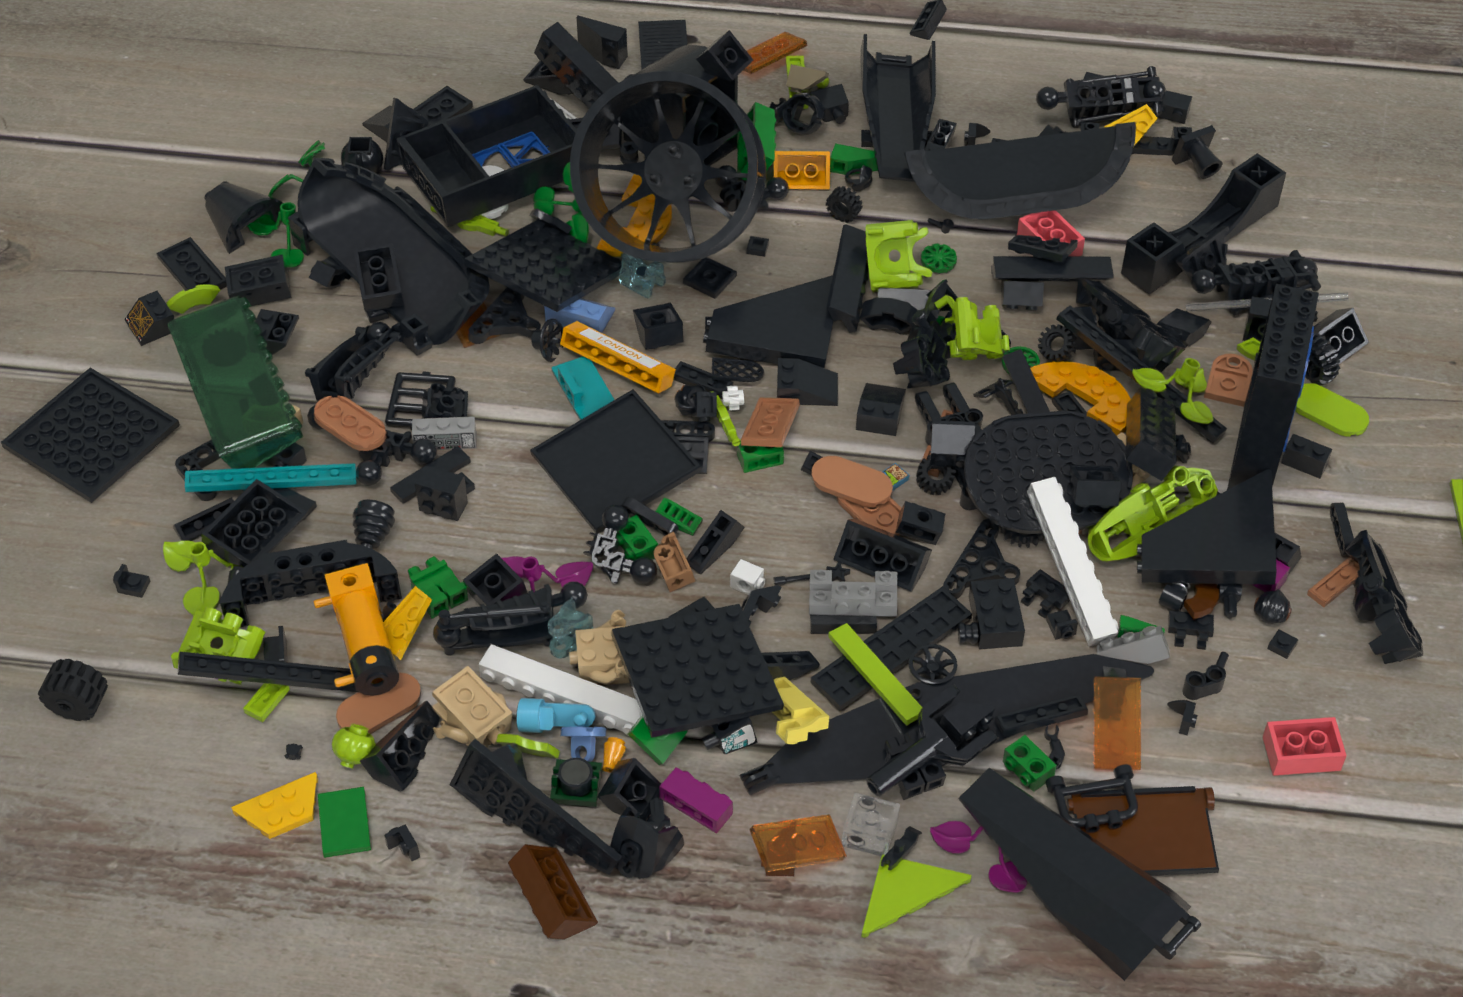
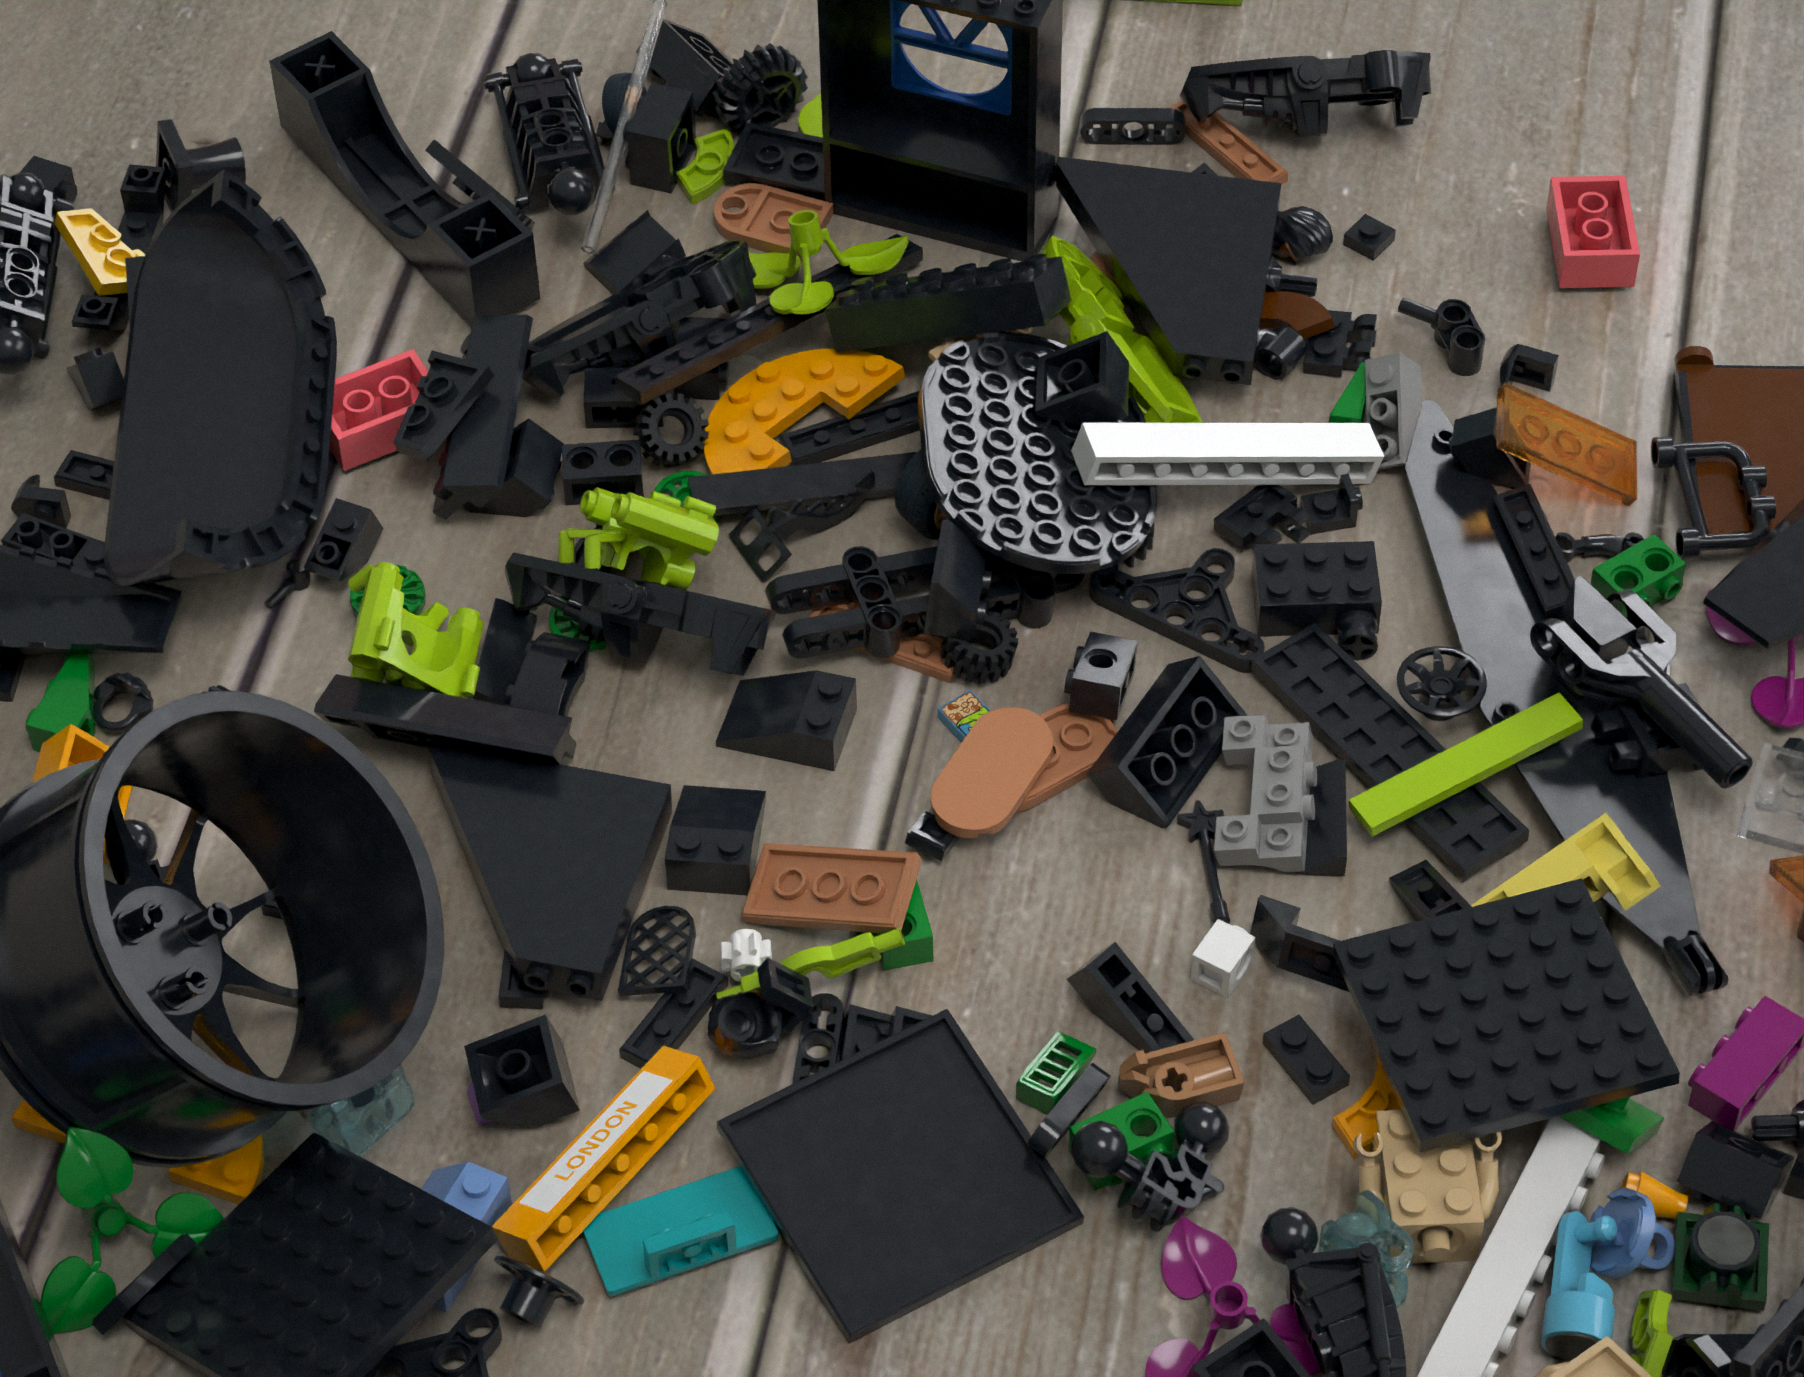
camera: 85 degrees left, 0 degrees up
none -> black slope [304,498,384,582]
none -> black brick [562,439,644,506]

